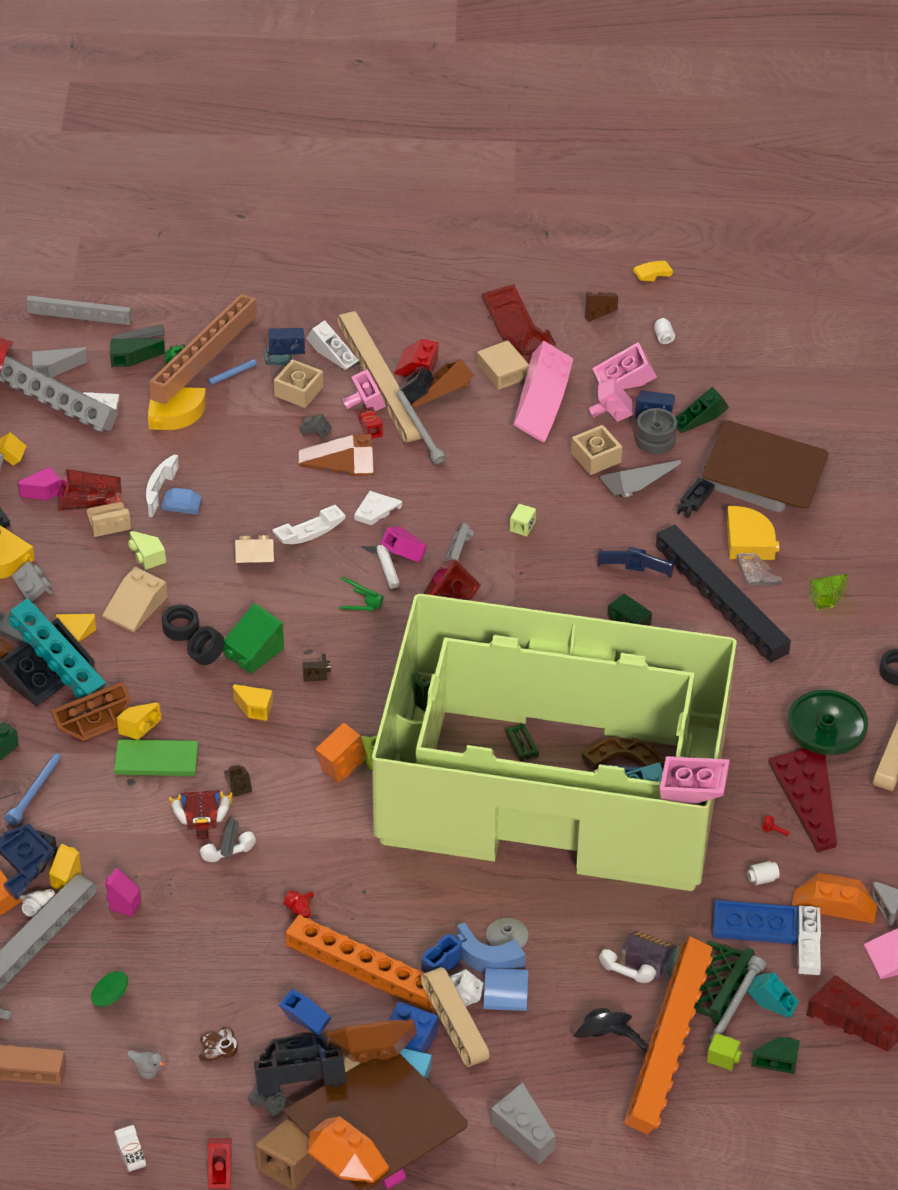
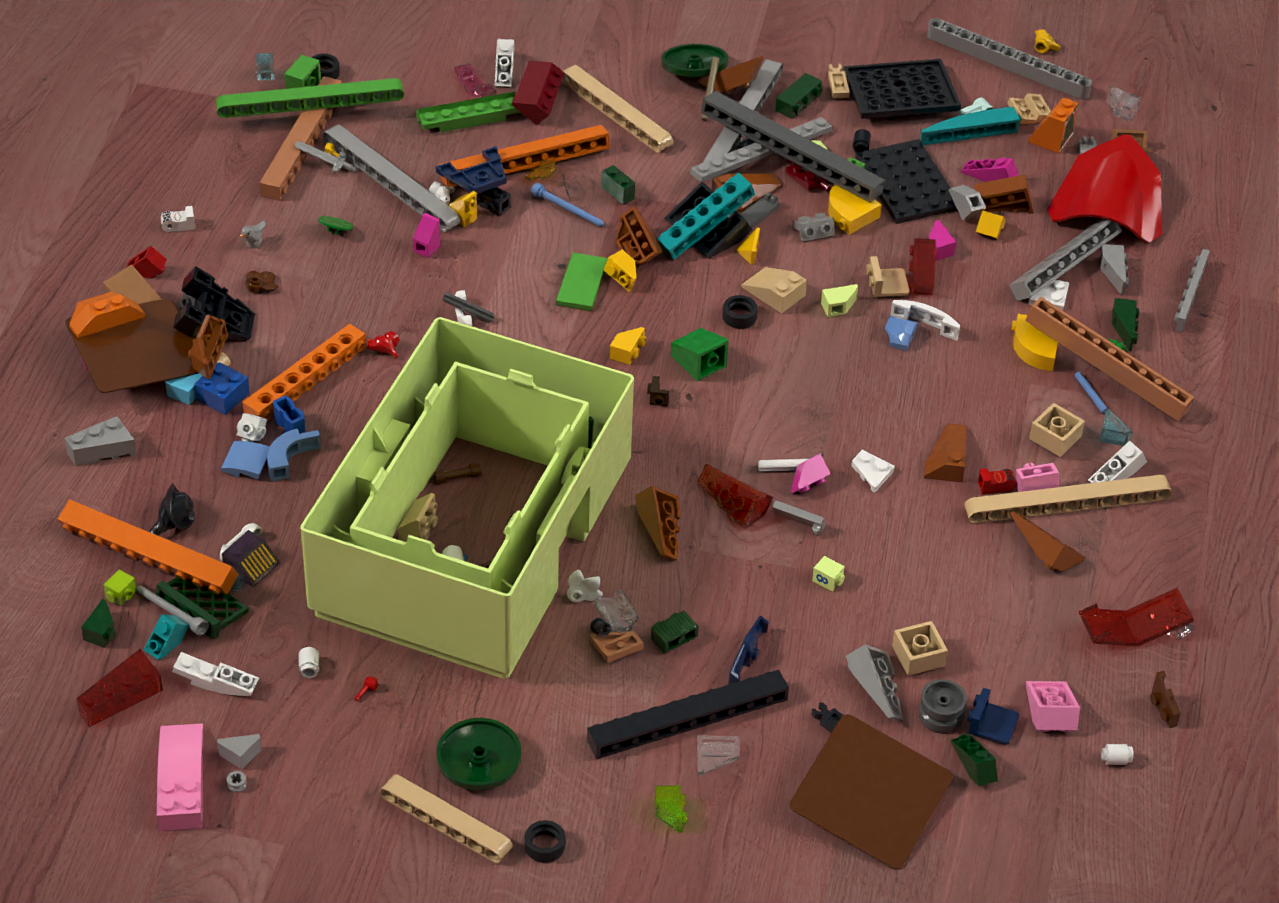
camera: 100 degrees right, 0 degrees up
dark grey axle [113,325,165,339] -> none
clear red torso [169,790,232,840] -> none
black tyre [187,626,225,666] -> none
dark brown bracket [224,765,252,796] -> none
tan slope [235,535,274,563] -> none
dark blue bracket [268,328,305,355] -> none
white slope [272,505,346,544] -> none
blue slope [279,989,332,1035] -> none
dark grey bracket [299,414,331,439] -> none
green plant [339,577,384,612] -> none
red slope [395,339,439,376] -> none
light grey piece [396,390,446,465] -> none
black brick [400,365,433,404] -> none
tan beam [421,967,489,1067] -> none
tan brick [477,340,529,390] -> none
light grey dish [486,918,528,948] -> none
bright pink slope [513,341,573,443] -> none
bright pink brick [589,378,633,422] -> none
yellow slope [633,261,673,281] -> none
bright pink slope [660,756,730,804] -> none
blue tile [713,900,799,944] -> none
yellow brick [727,506,779,560] -> none
dark red wing [768,748,837,852] -> none
orange wedge [792,873,877,924] -> none

